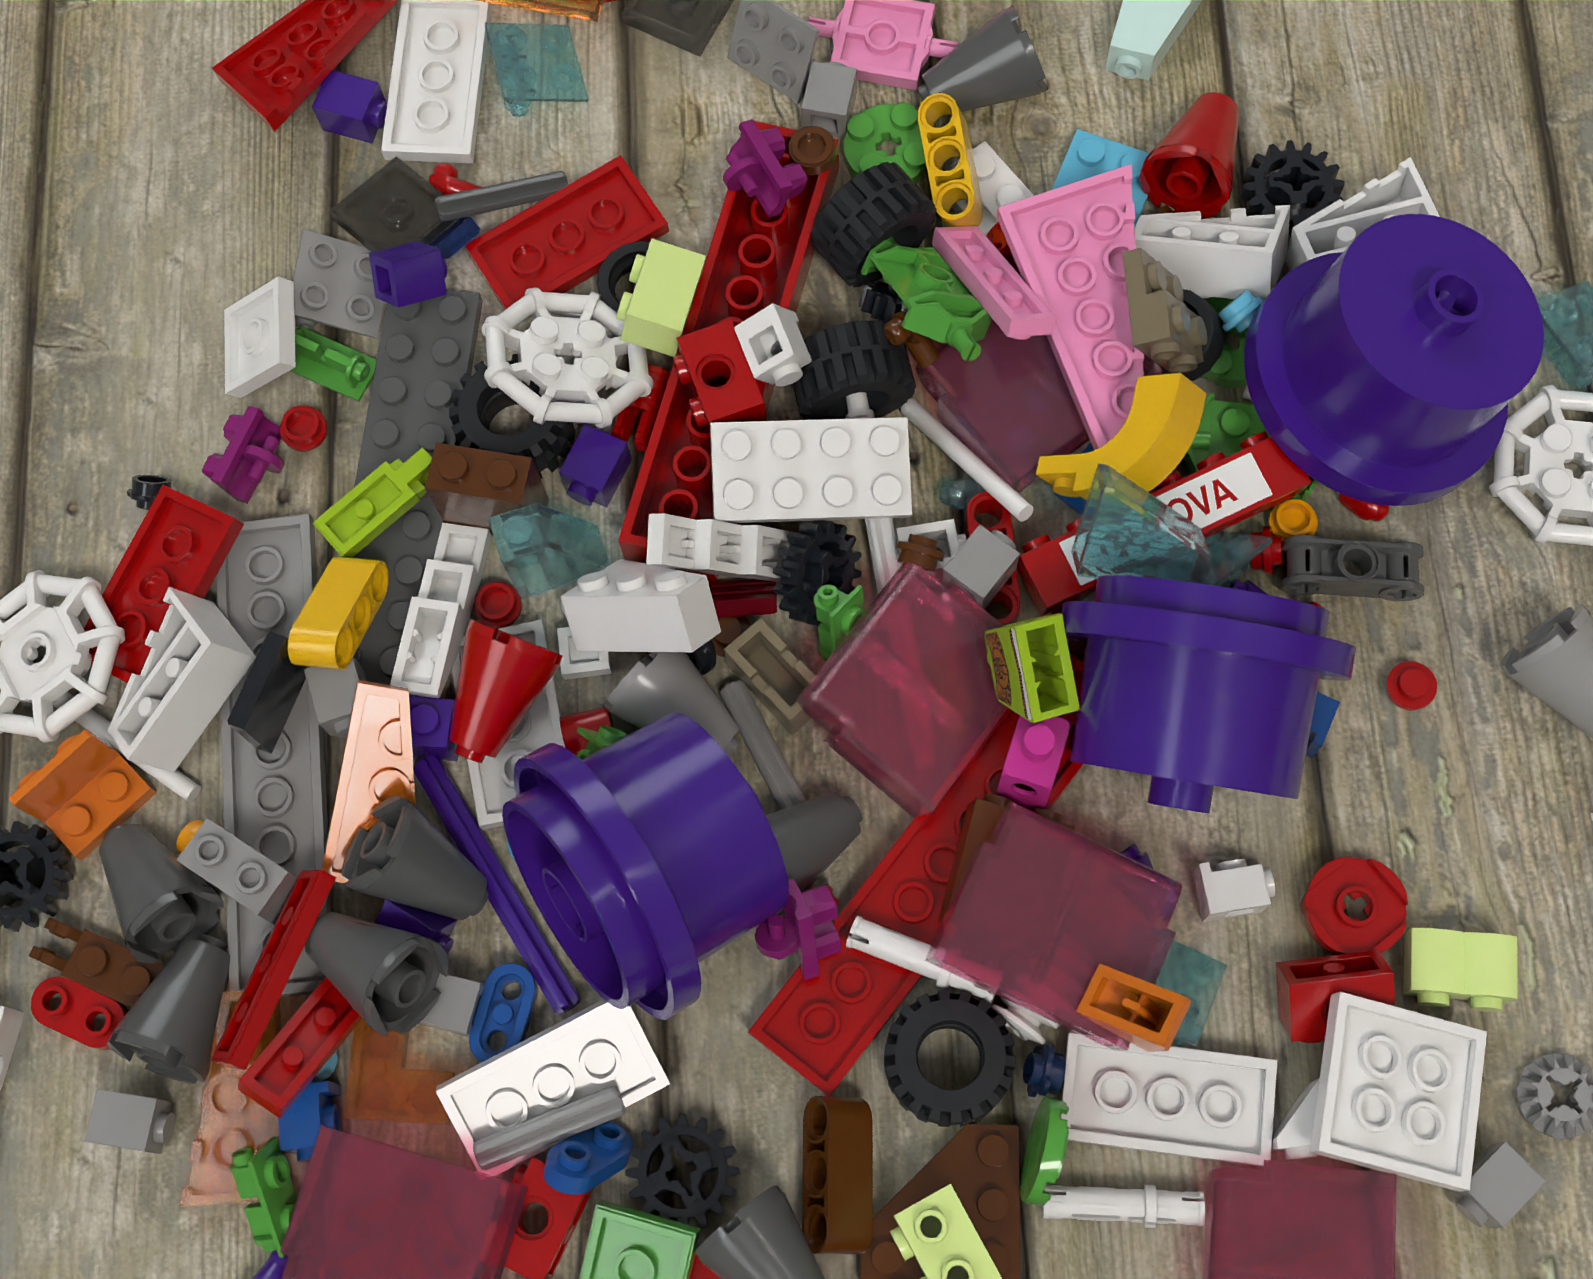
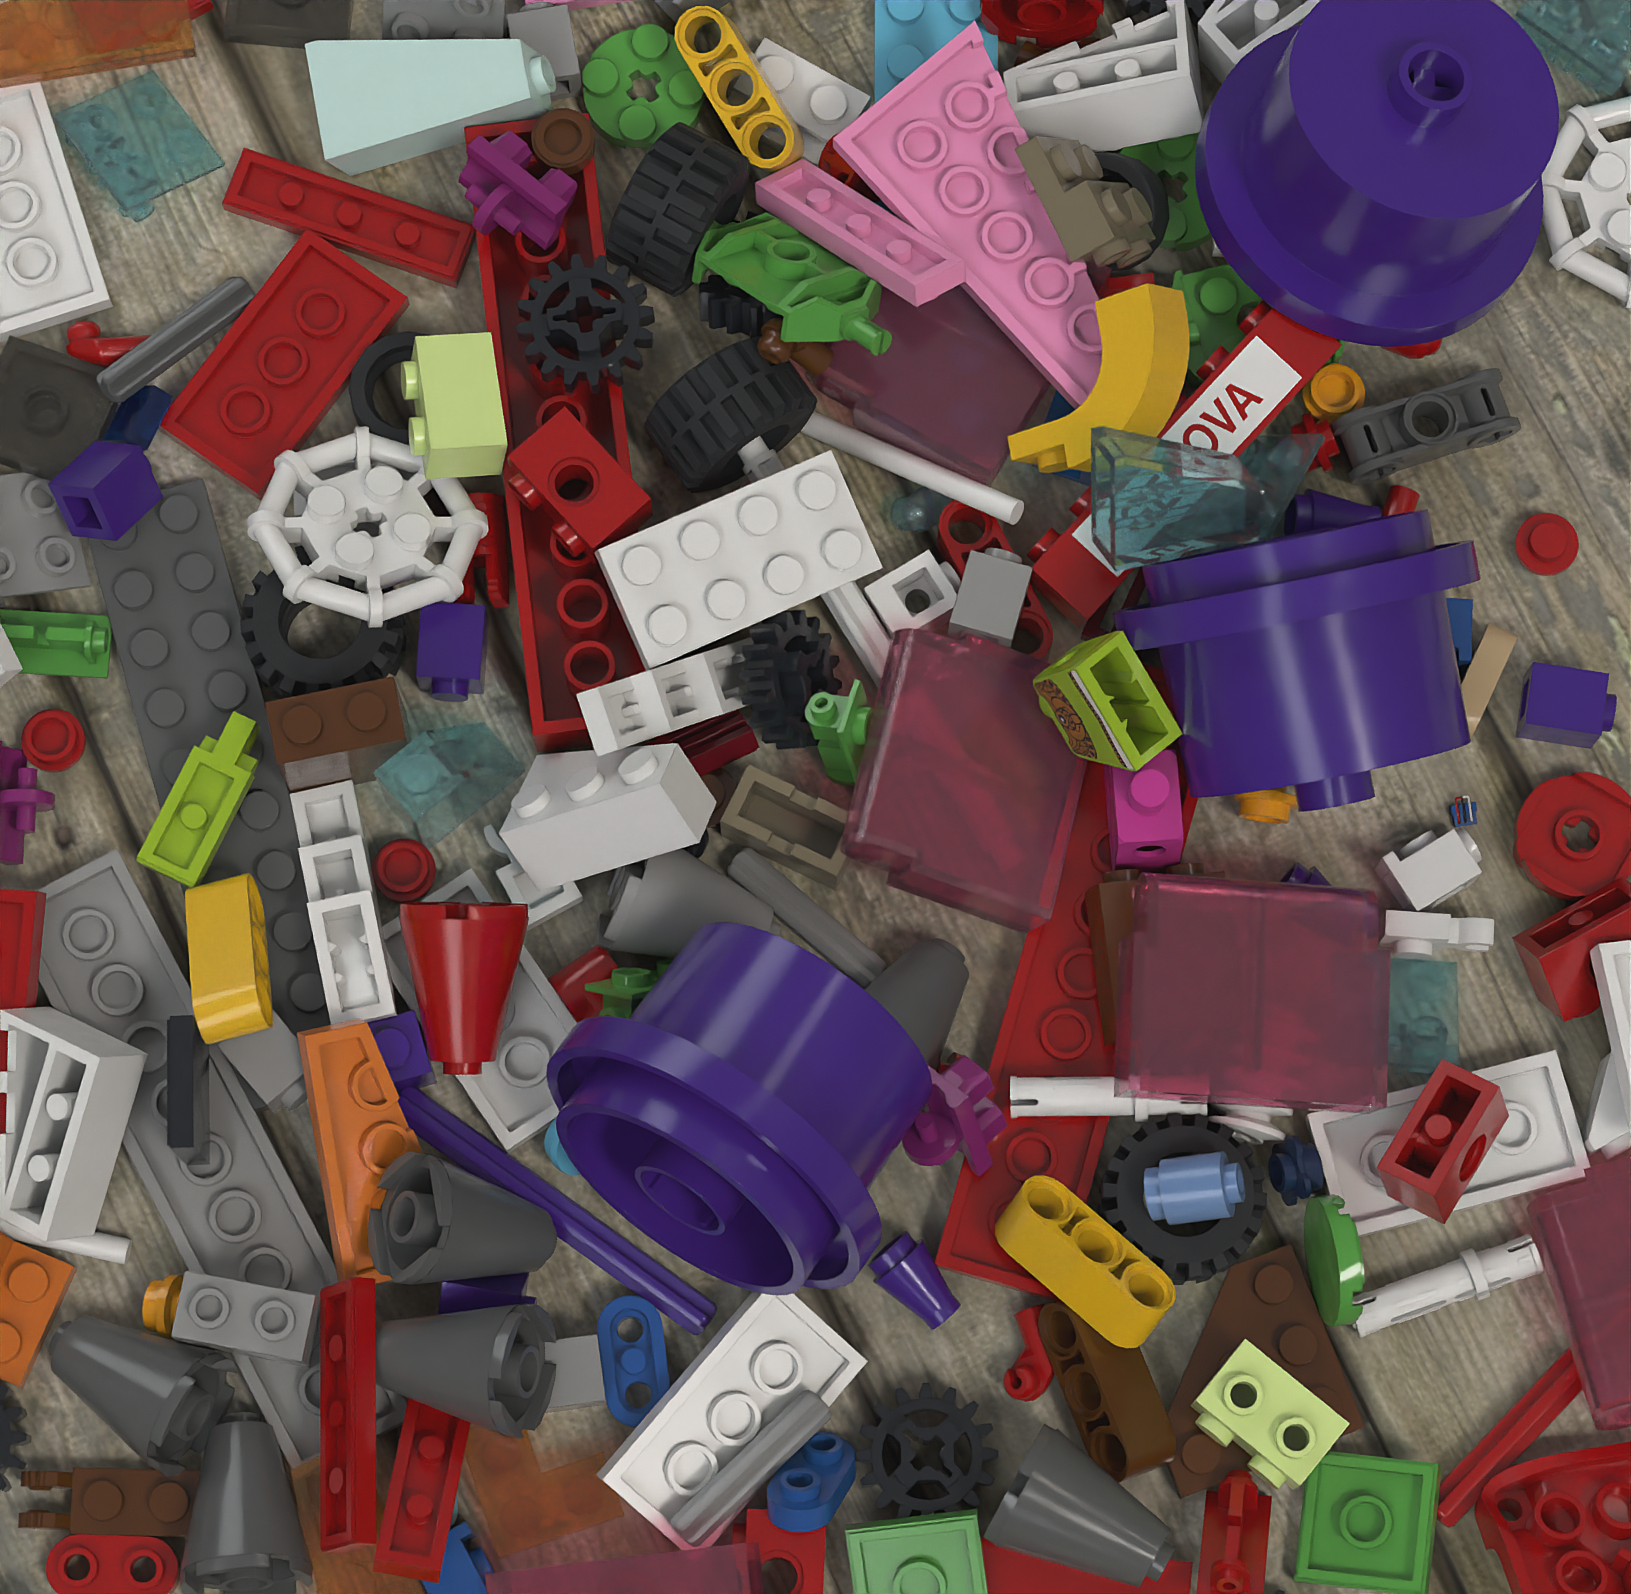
camera: 30 degrees left, 5 degrees up
white brick [734,303,812,387] -> none
reddish brown plate [895,534,945,572] -> none
orange slope [1076,963,1192,1052] -> none
medium azure plate [1218,289,1263,333] -> none
none -> red tile [222,148,476,289]
none -> light aqua slope [305,39,556,176]
none -> black gear [516,254,655,395]
none -> dark purple cone [867,1231,961,1330]
none -> yellow beam [995,1175,1176,1348]
none -> red arm [1003,1304,1055,1402]
none -> medium blue brick [1144,1151,1245,1225]
none -> light orange plate [1234,786,1297,824]
none -> red brick [1376,1059,1509,1224]
none -> white plate [1377,910,1494,959]
none -> blue piece [1449,795,1477,827]
none -> tan beam [1461,622,1518,739]
none -> dark purple brick [1516,662,1617,749]

